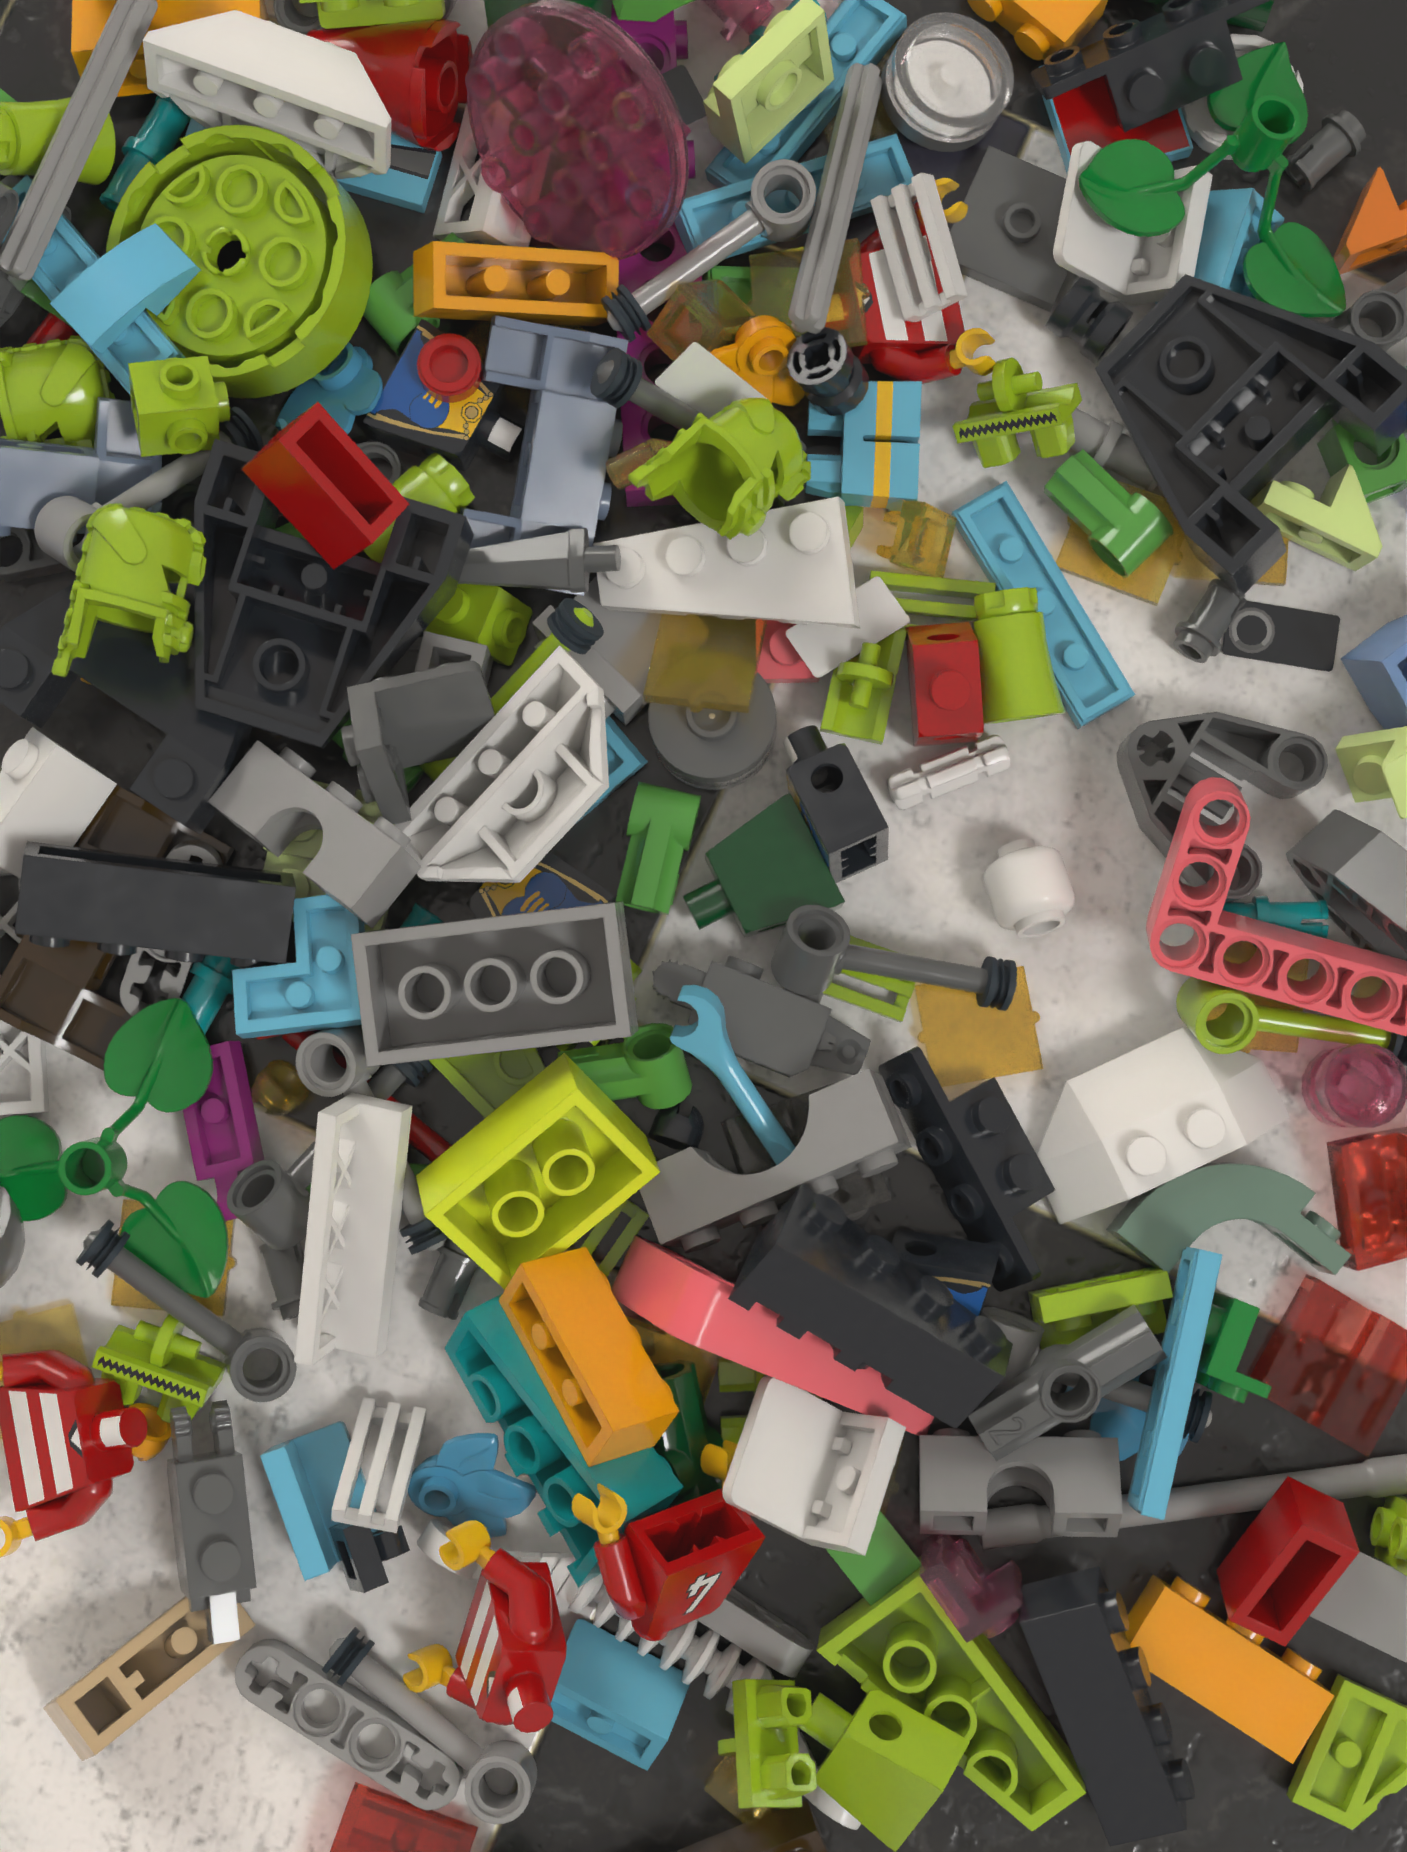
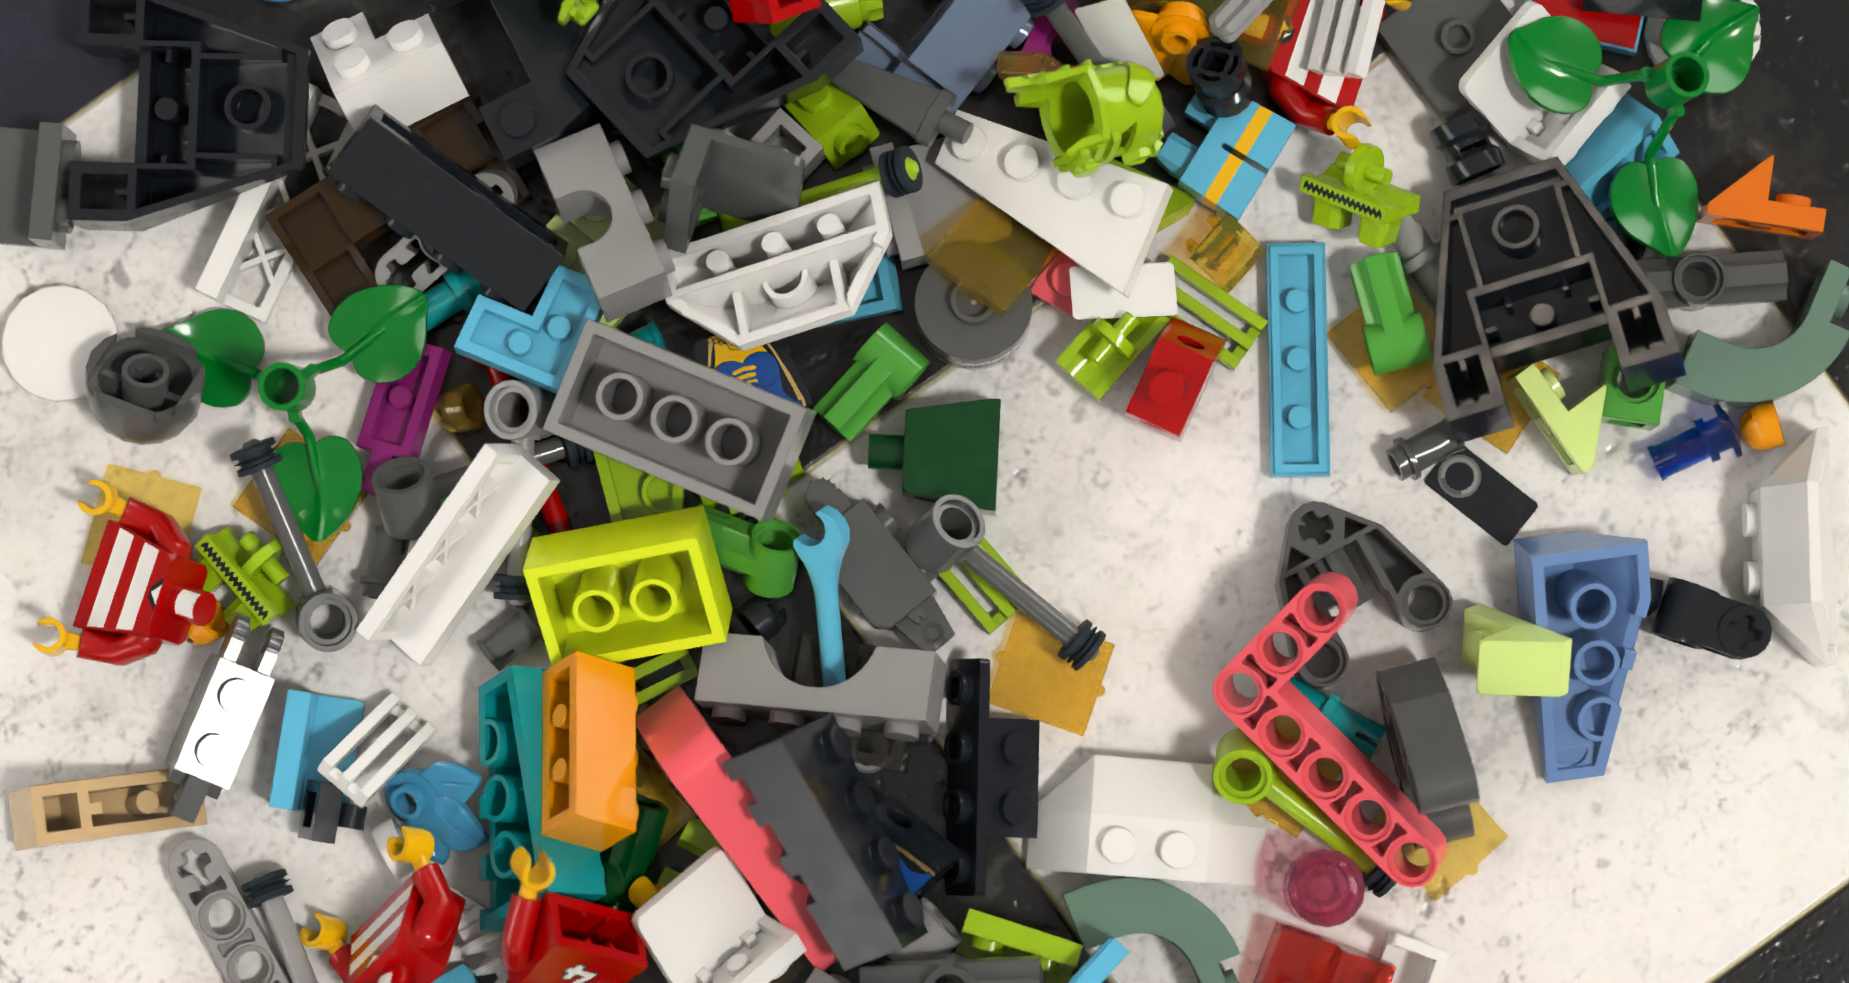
camera: 35 degrees right, 0 degrees up
black torso [783,725,889,883] -> none
white axle [887,735,1010,810] -> none
lime plant [973,587,1066,725] -> none
white head [983,839,1075,938] -> none
dark grey pin [1285,110,1366,191] -> none

